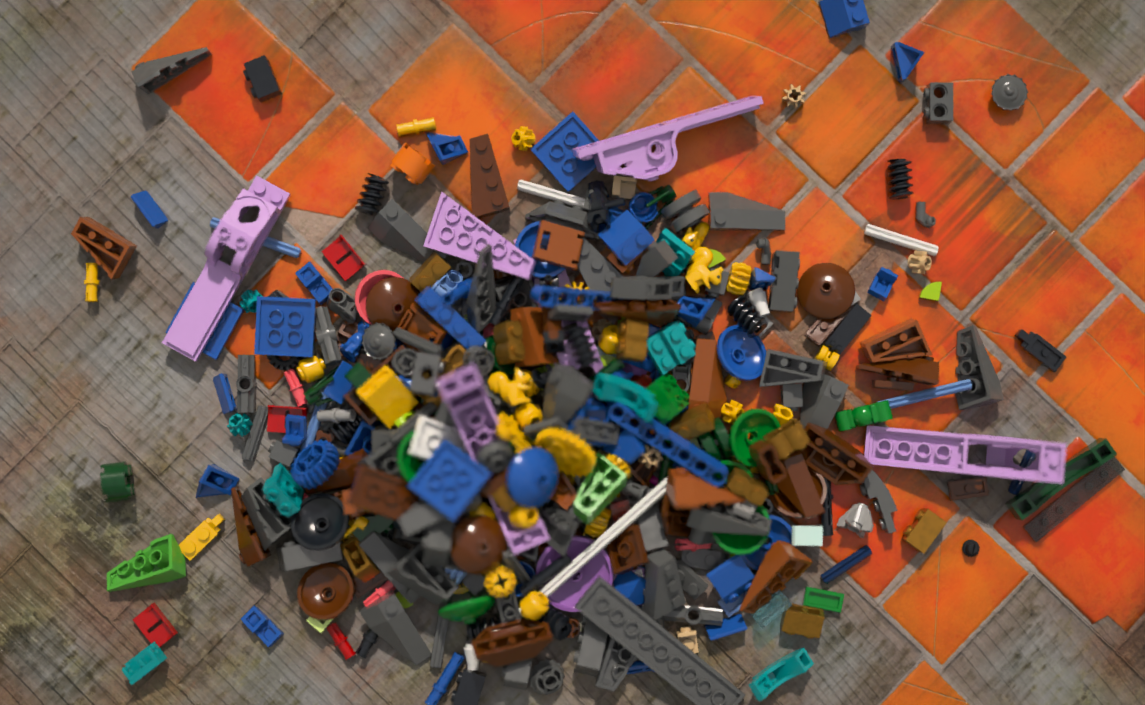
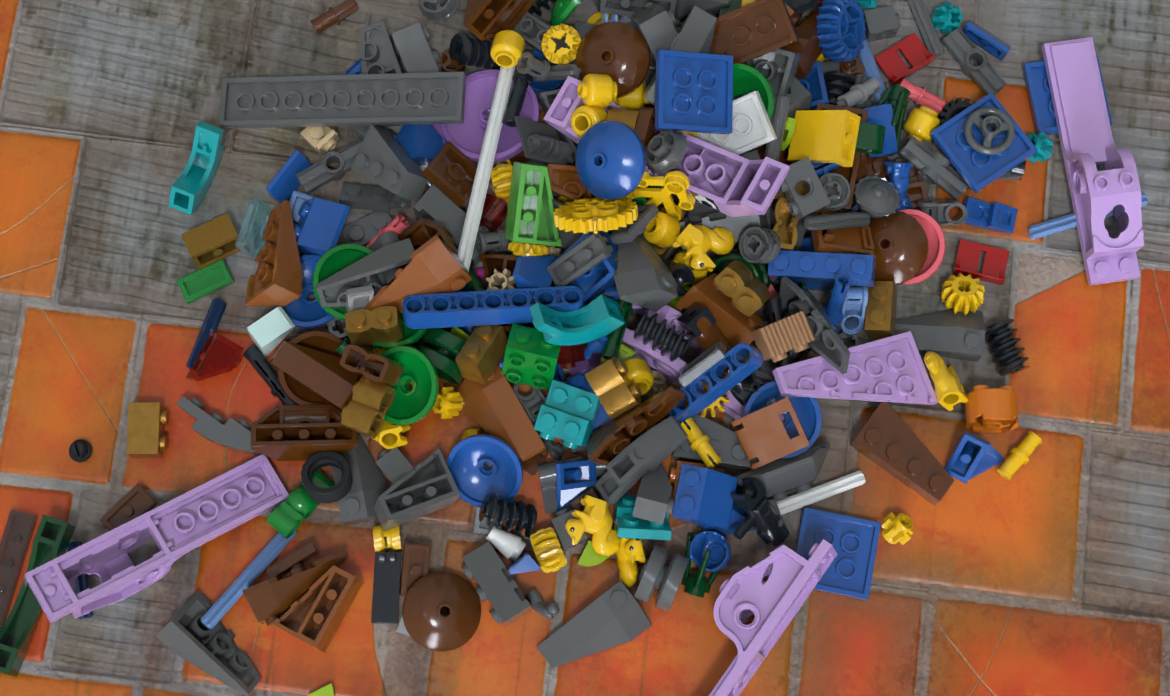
camera: 140 degrees right, 10 degrees down
blue bracket [282,414,307,446] -> none
tan panel [612,176,637,199] -> none
light grey brick [836,503,874,538] -> none
blue bracket [867,267,898,302] -> none
none -> clear red slope [186,333,244,381]
none -> black tyre [301,451,353,504]
none -> dark grey bush [517,52,551,82]
none -> yellow head [577,74,617,108]
none -> yellow pin [680,417,722,469]
none -> medium nougat brick [751,310,815,363]
none -> yellow animal [924,351,968,411]
none -> yellow gear [941,272,985,316]
none -> dark grey piece [964,107,1015,155]

